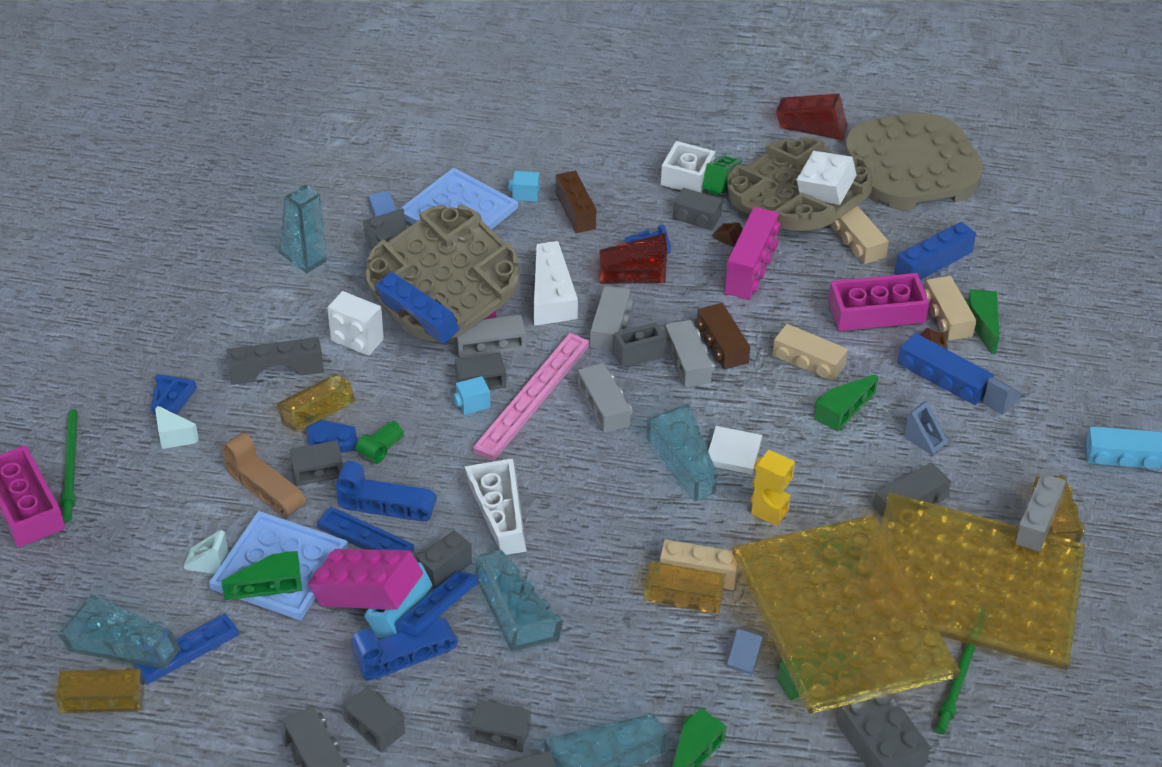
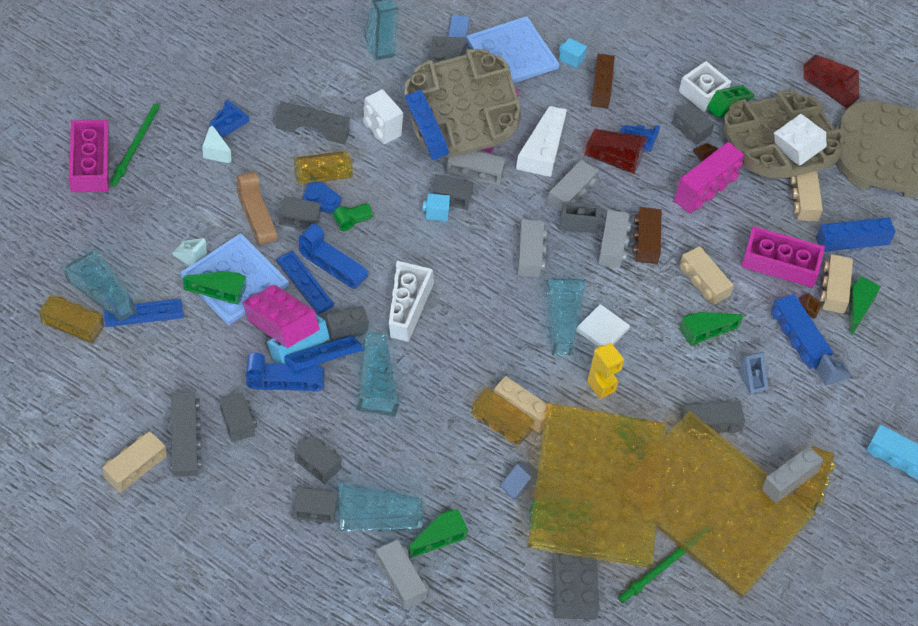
camera: 20 degrees right, 10 degrees up
bright pink tile [473,333,589,462] -> none

